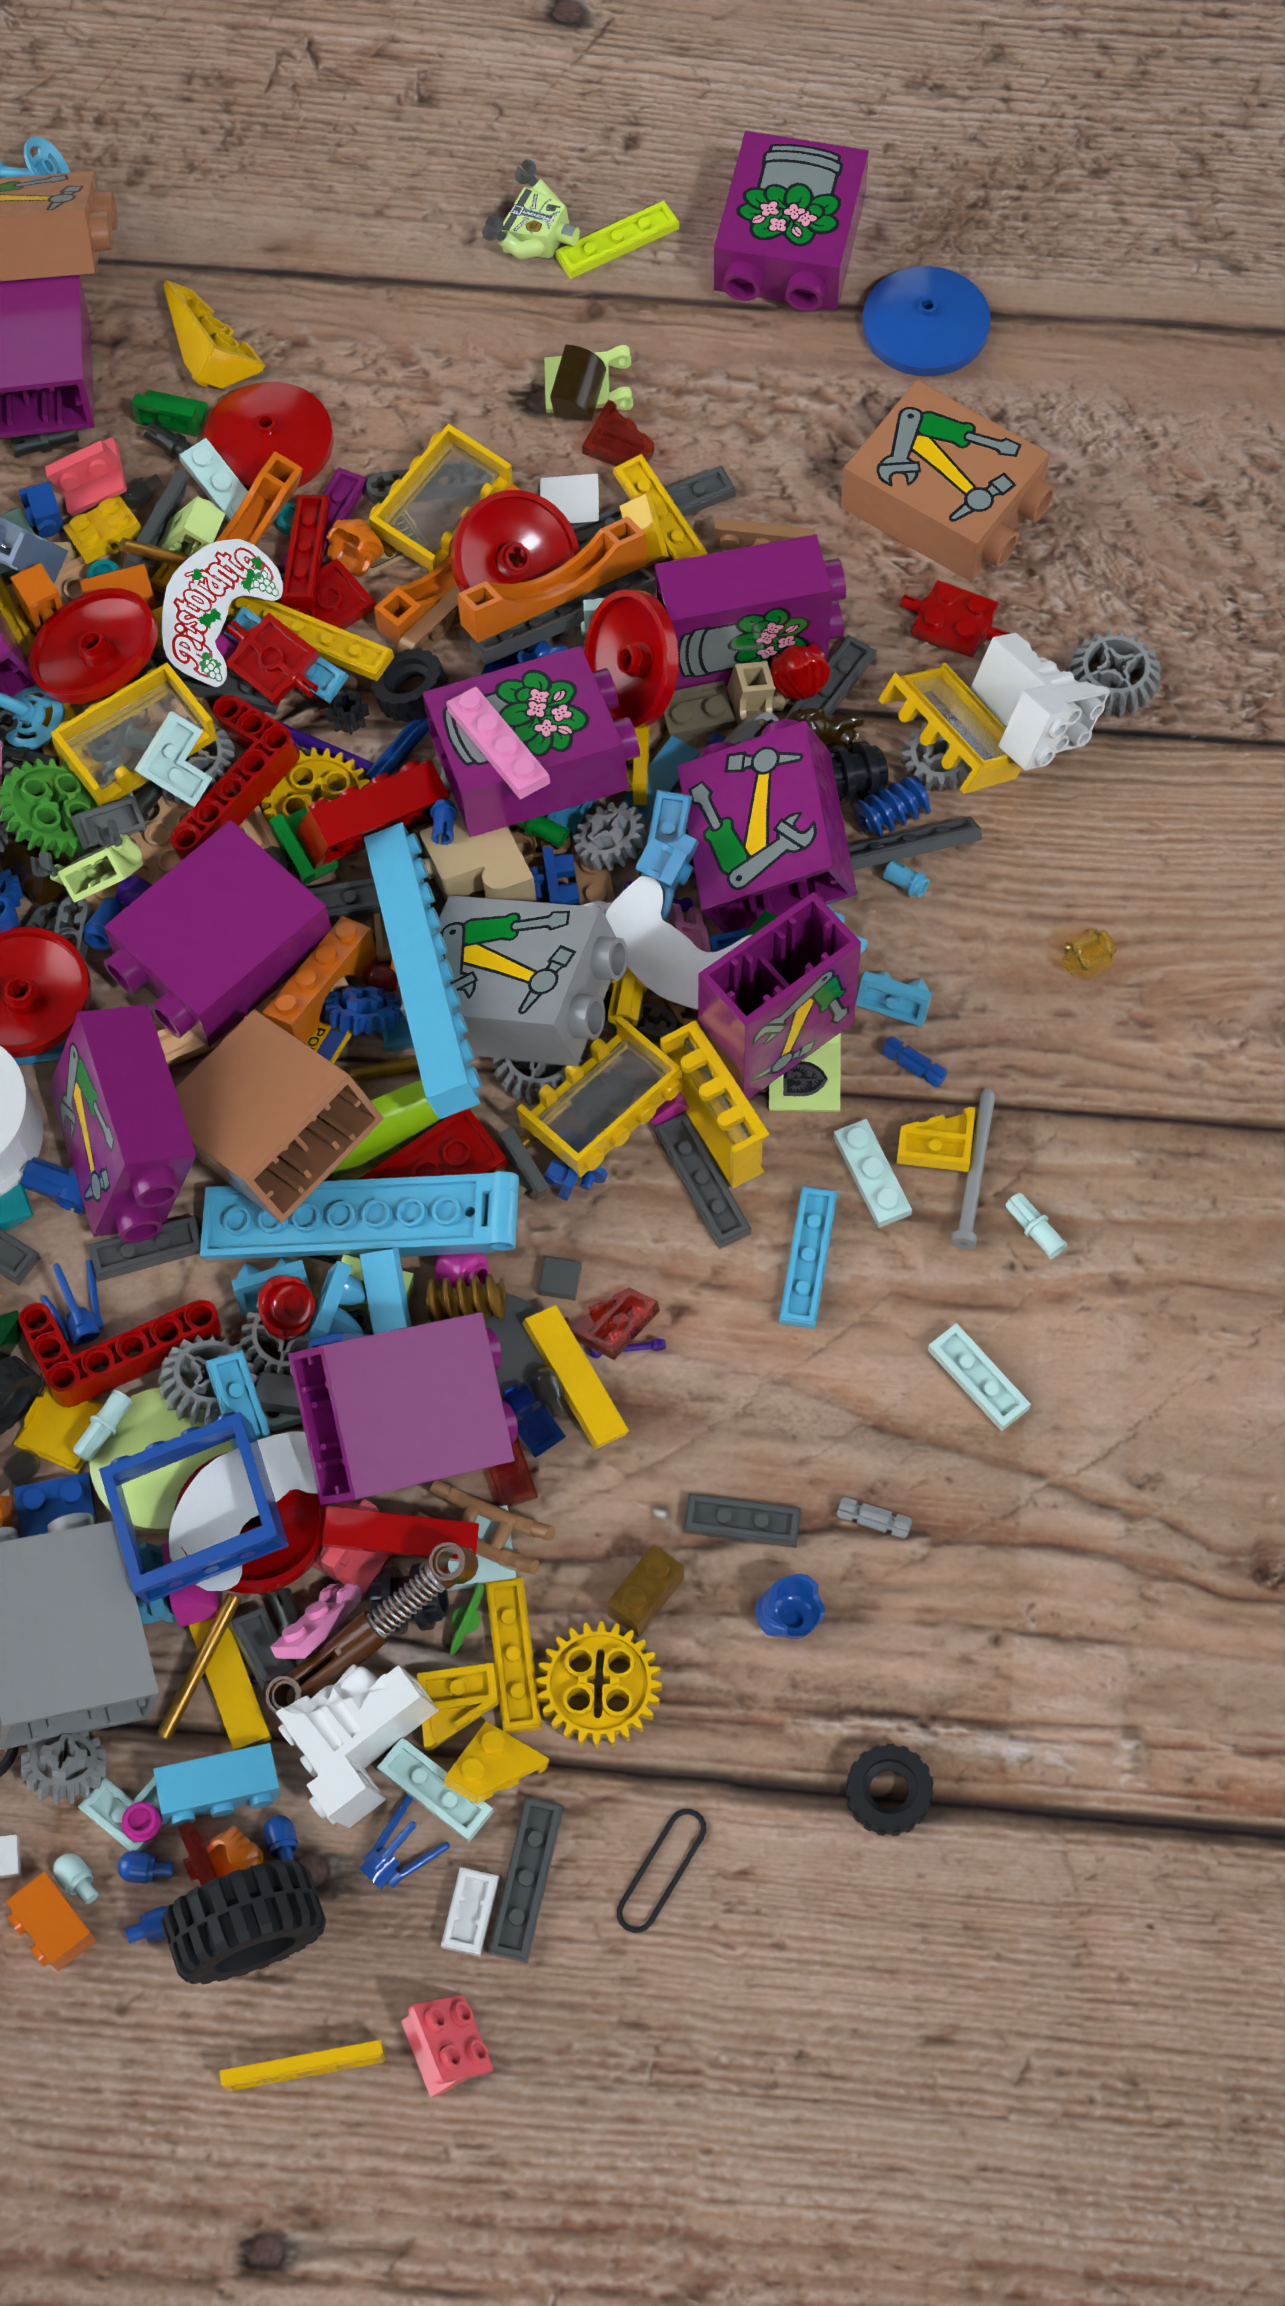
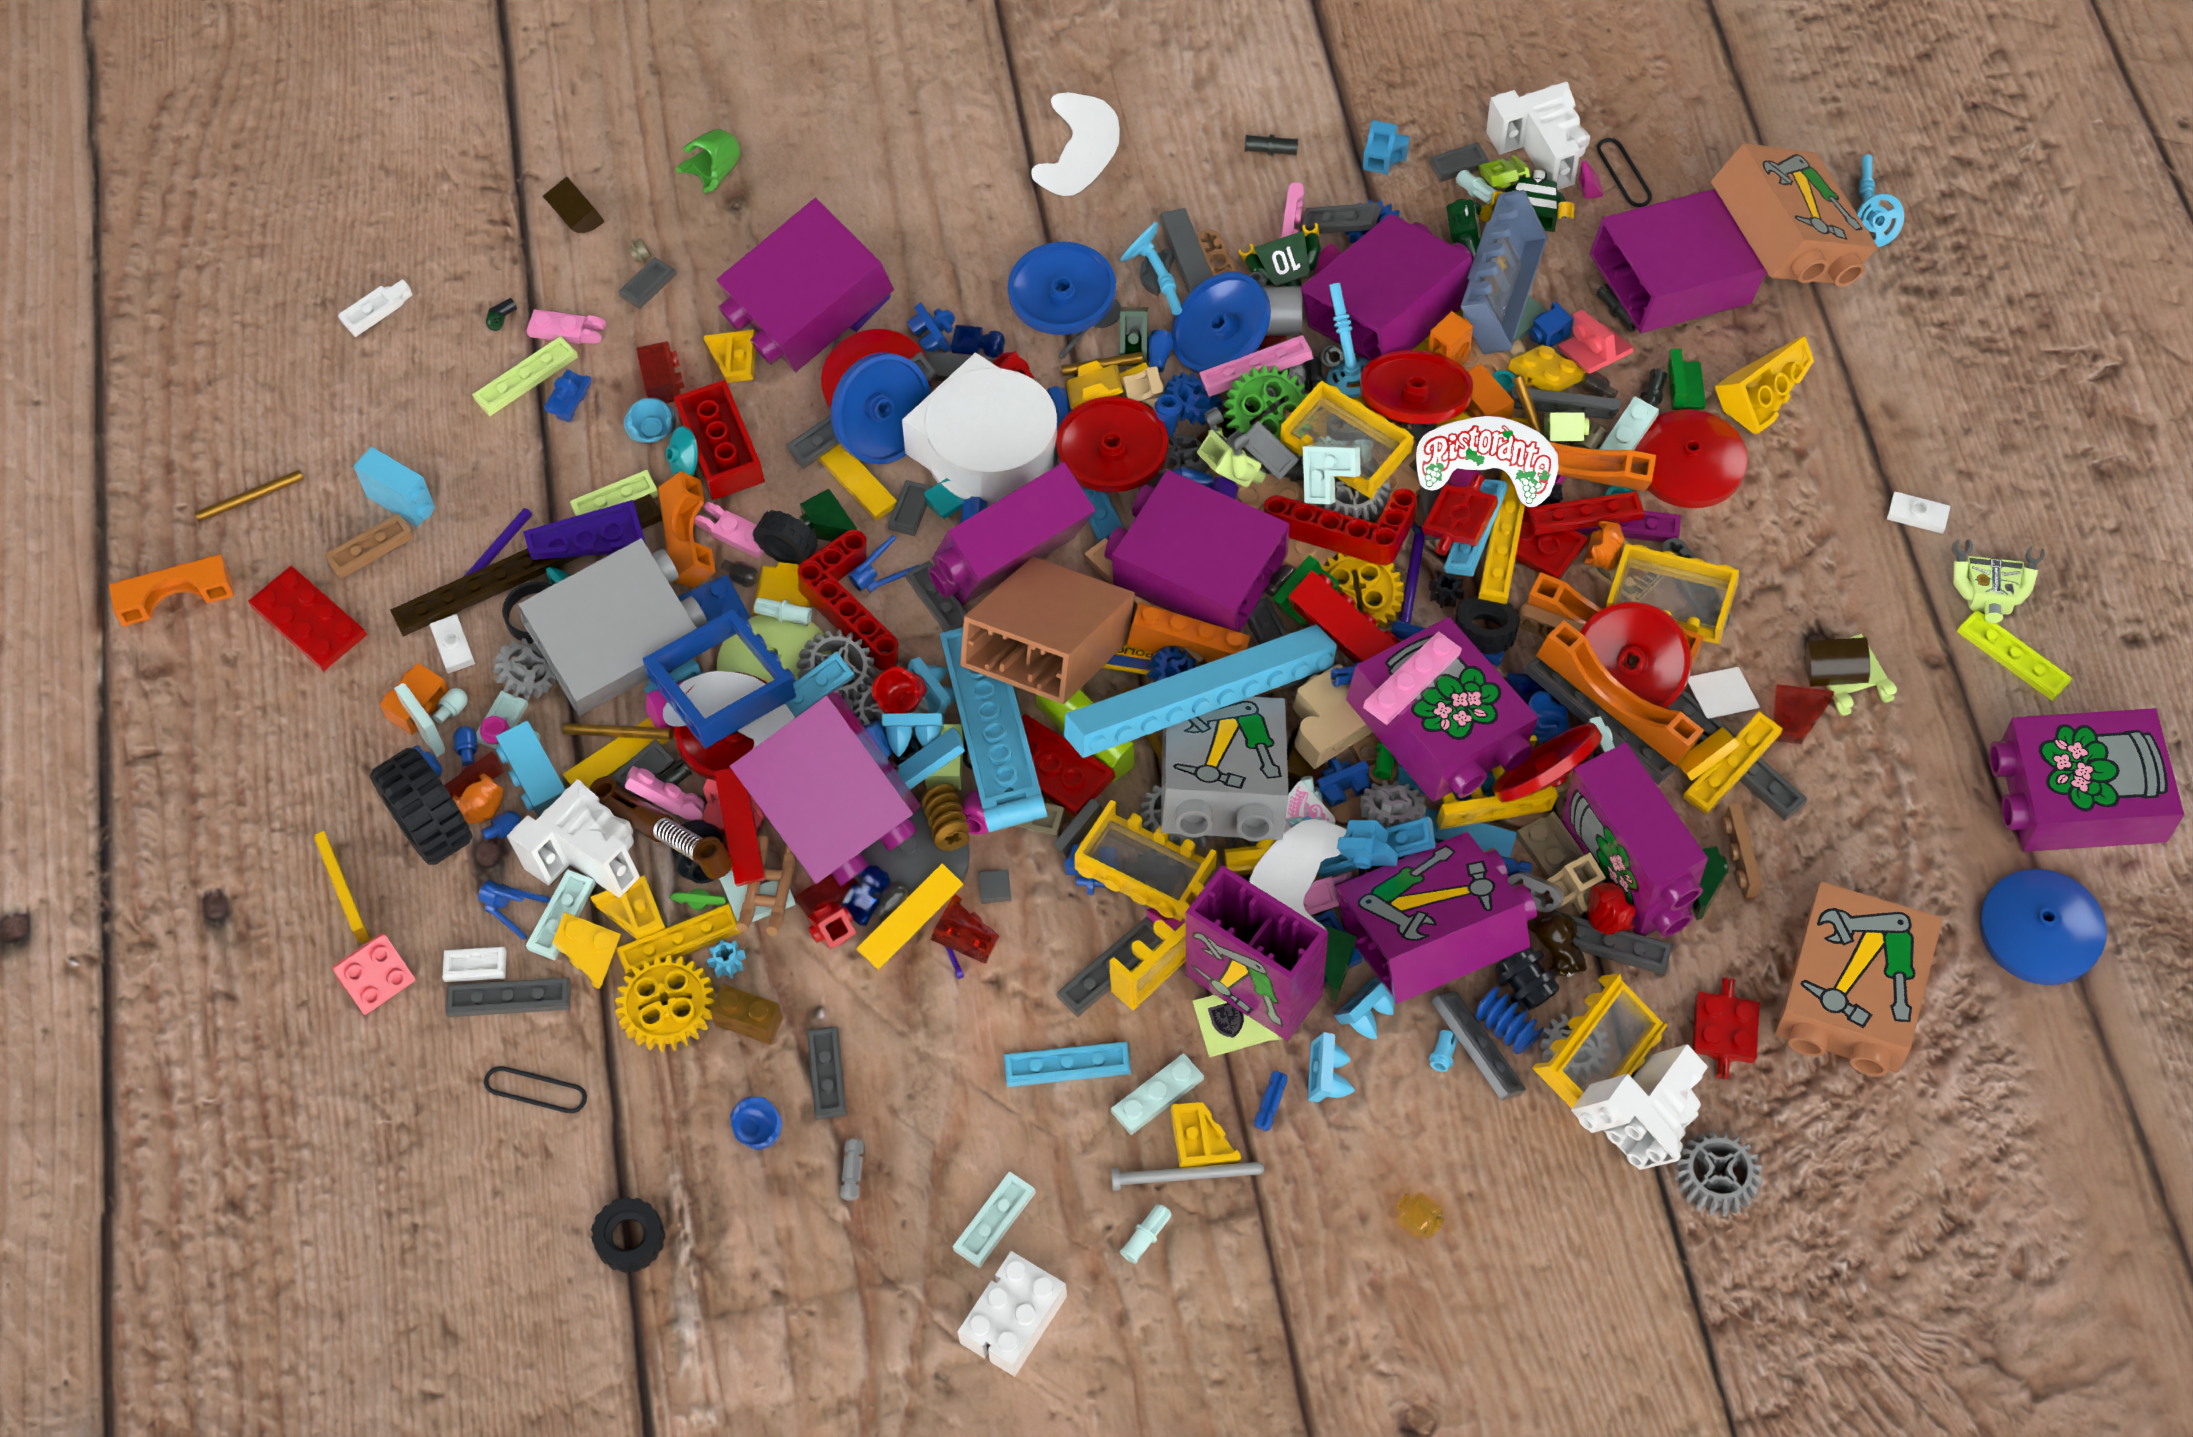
camera: 75 degrees right, 5 degrees down
none -> light aqua tile [394,683,445,757]
none -> medium azure gear [707,939,746,979]
none -> red brick [806,901,857,949]
none -> white piece [958,1251,1067,1377]
none -> white plate [1887,491,1951,534]

